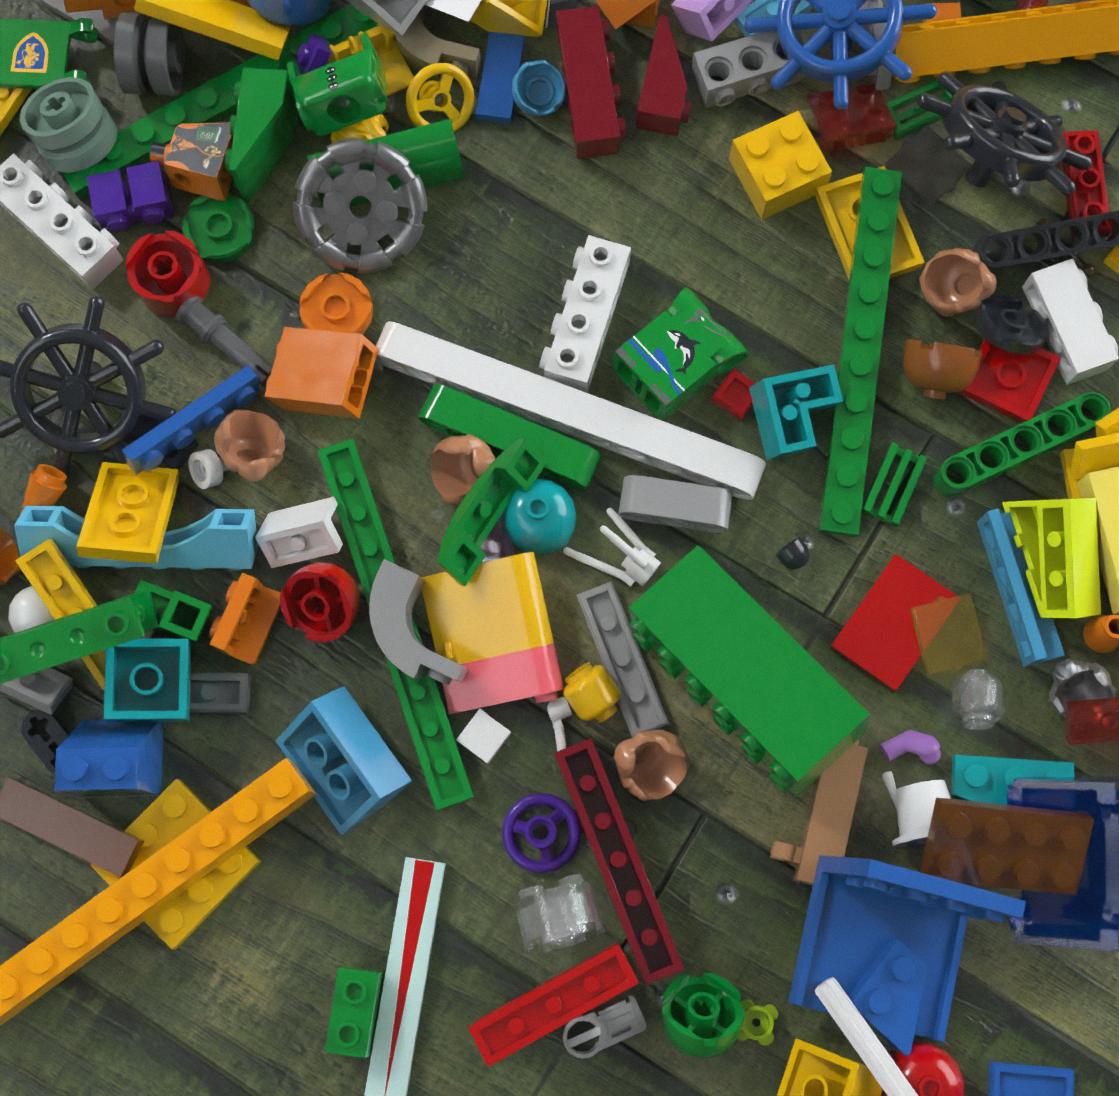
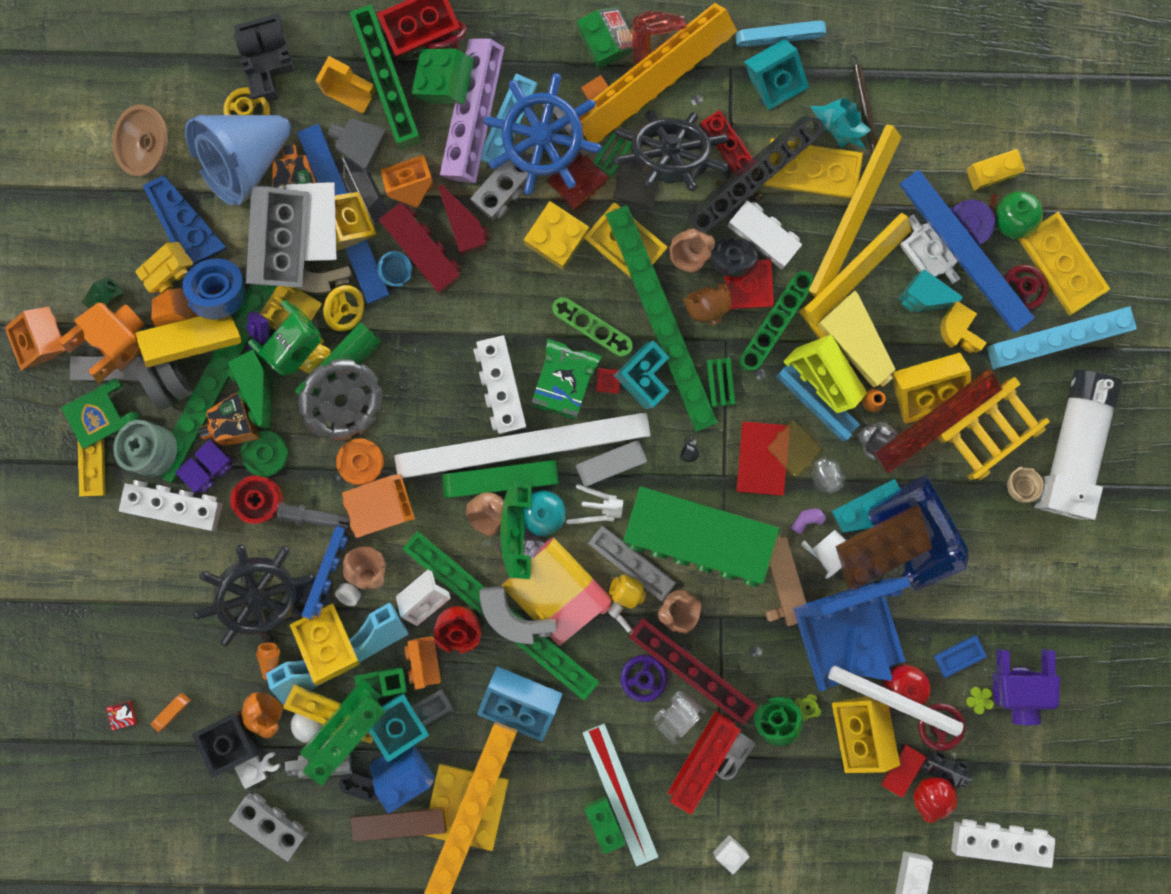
camera: 35 degrees left, 10 degrees up
white tile [456,709,511,764] -> none
none -> bright green beam [552,297,632,357]

